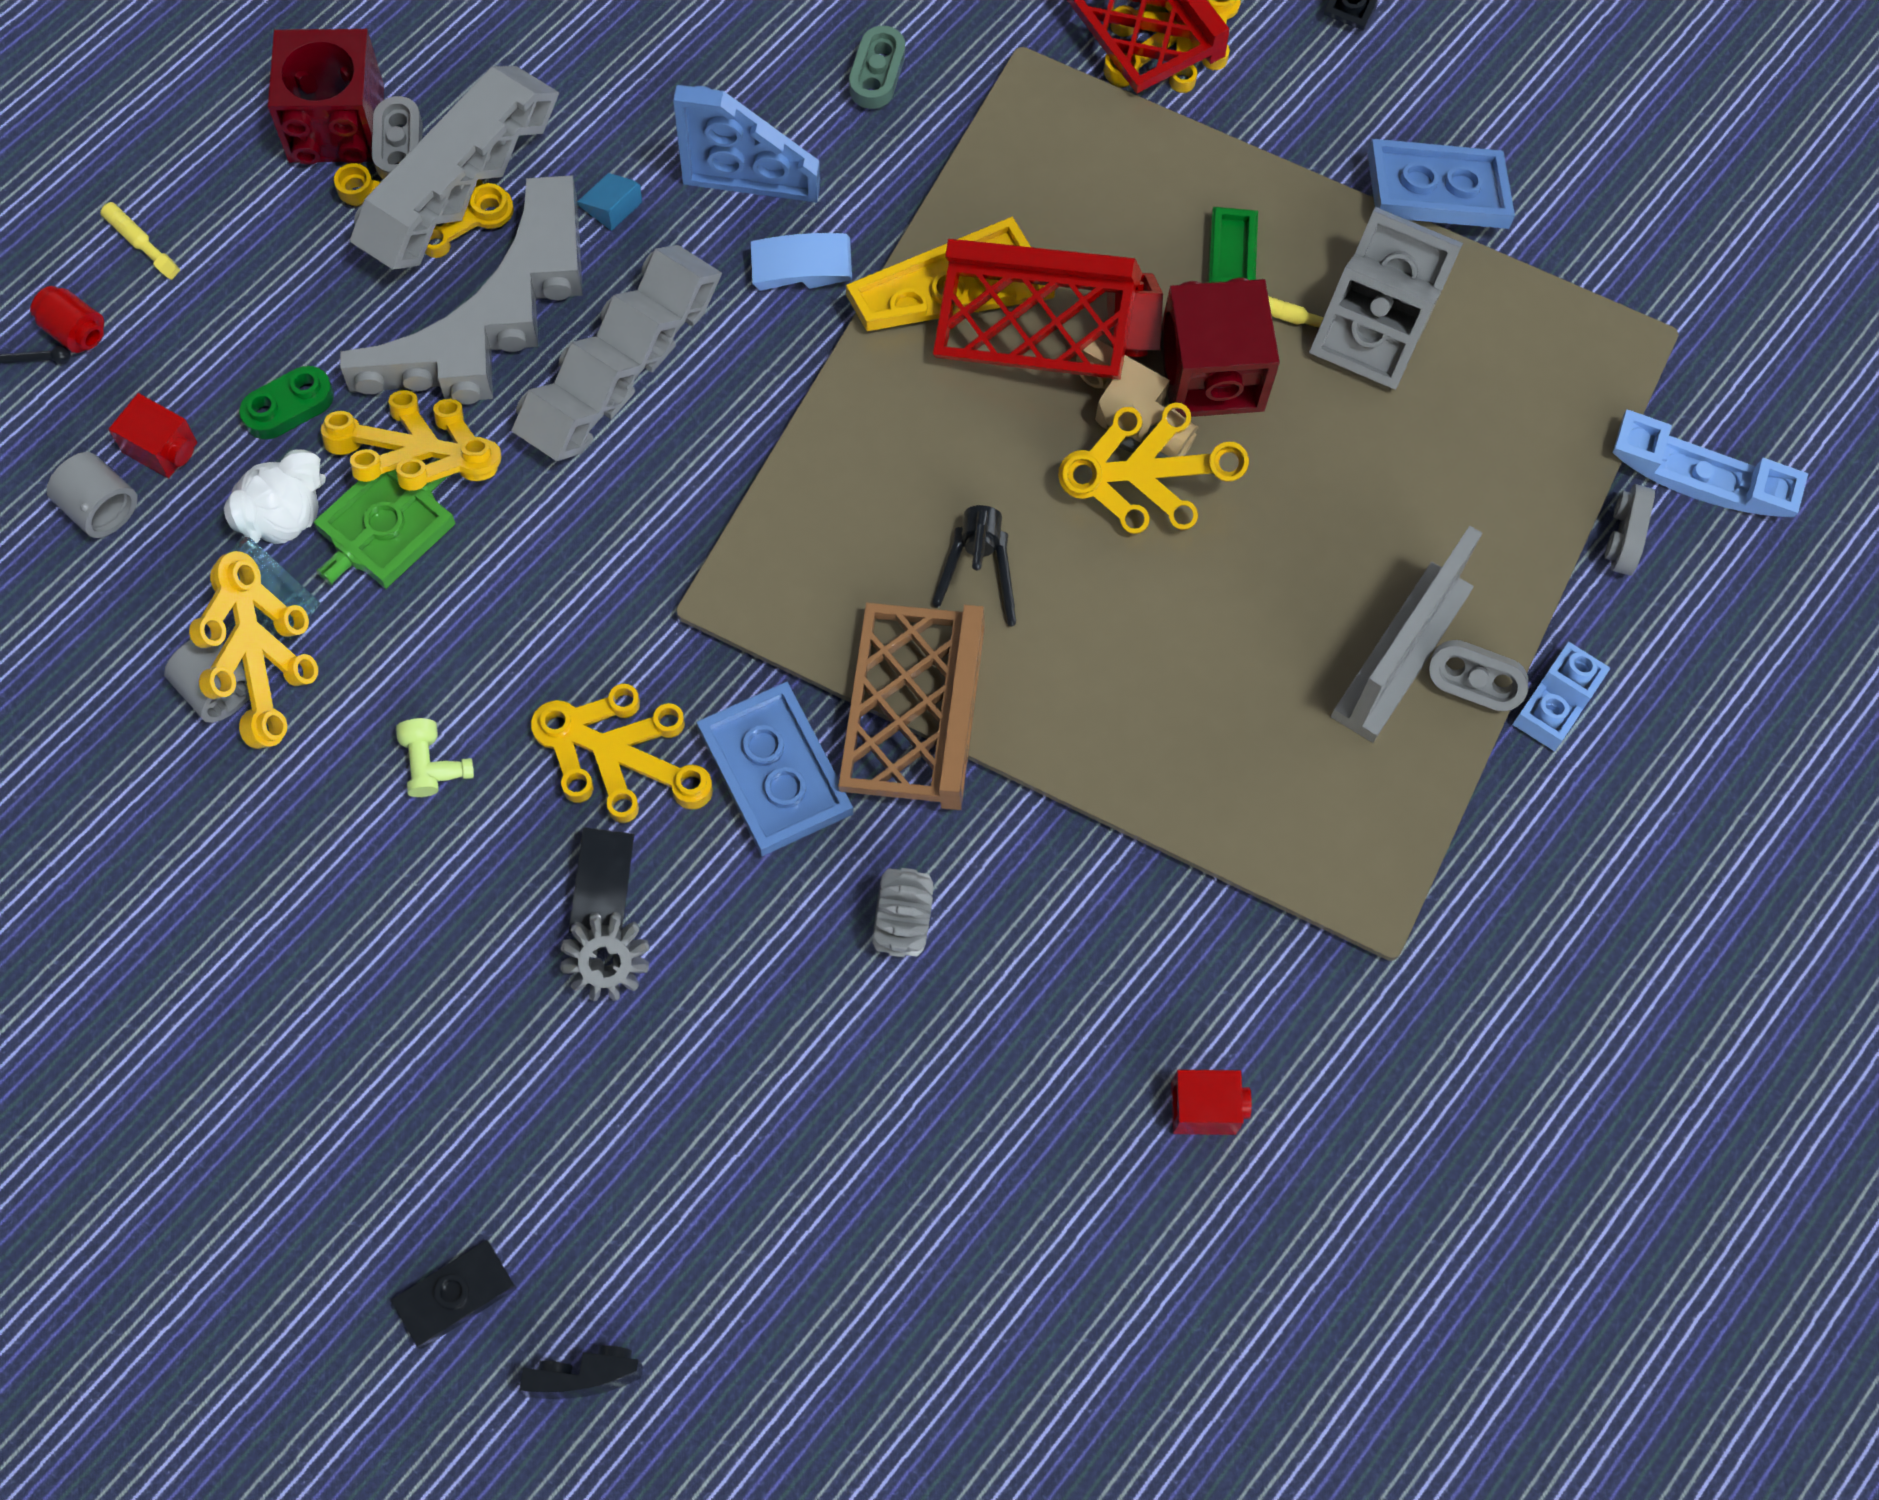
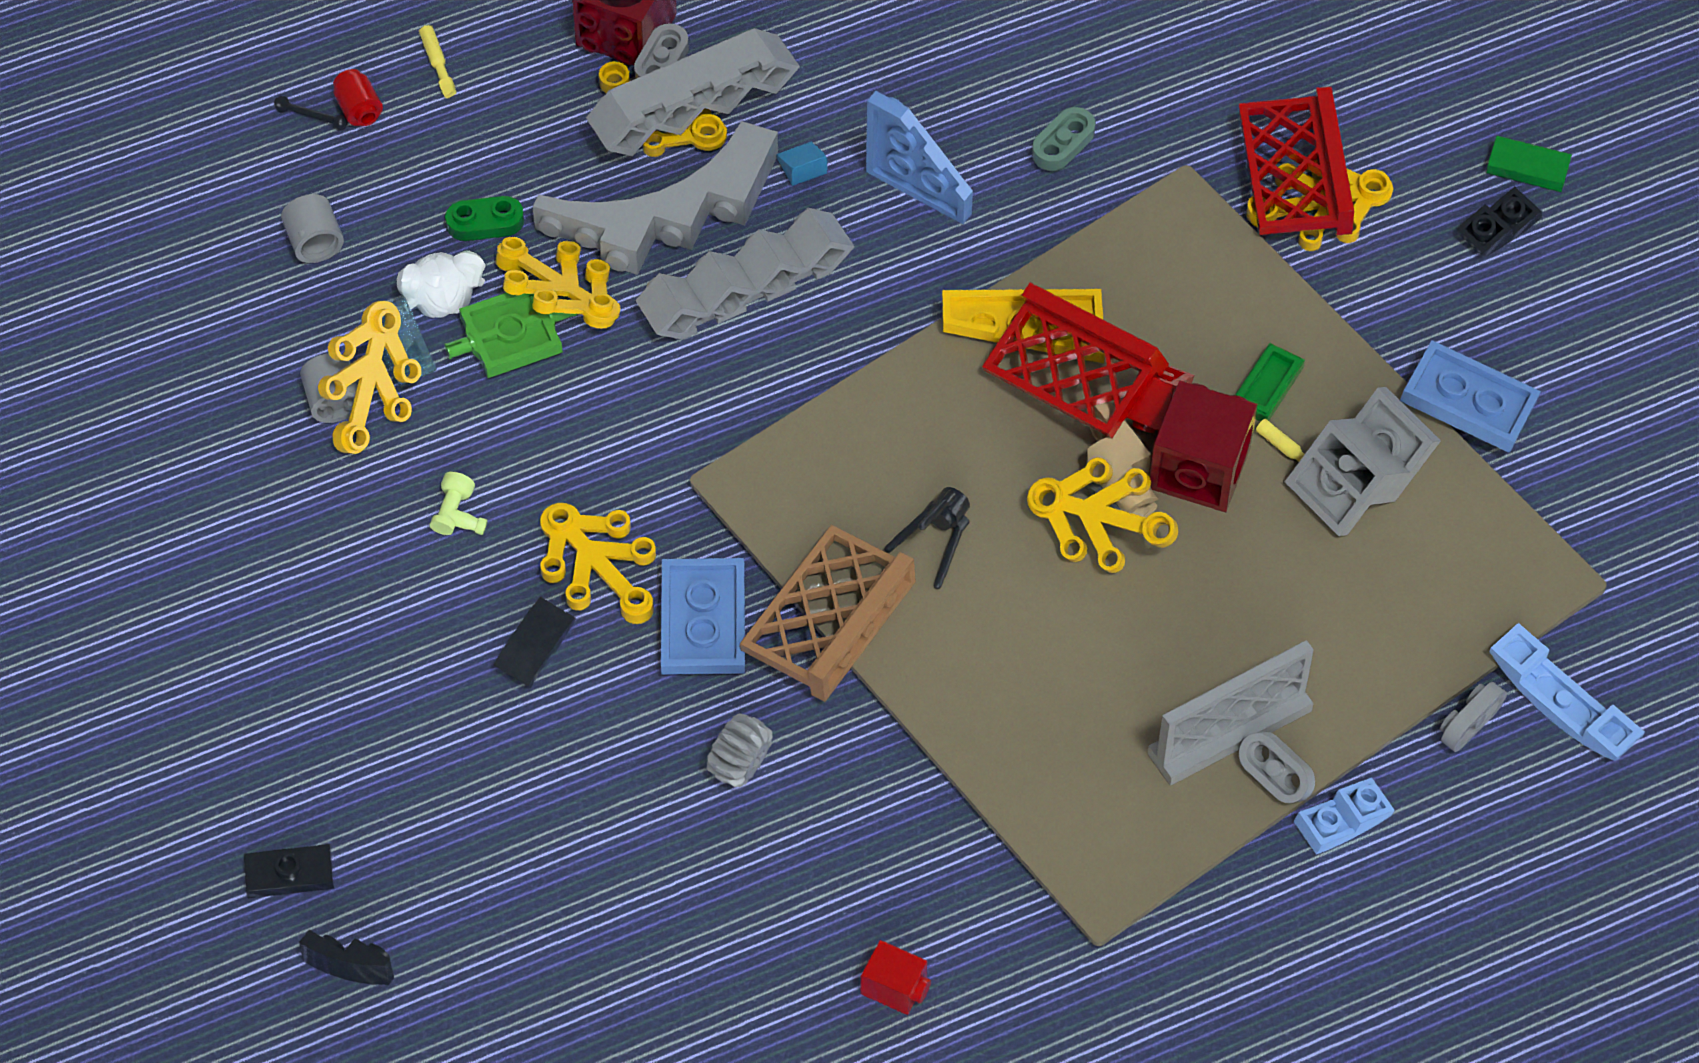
camera: 30 degrees right, 10 degrees down
red brick [108,393,198,479] -> none
light grey gear [561,912,649,1001] -> none
light blue slope [751,233,852,291] -> none

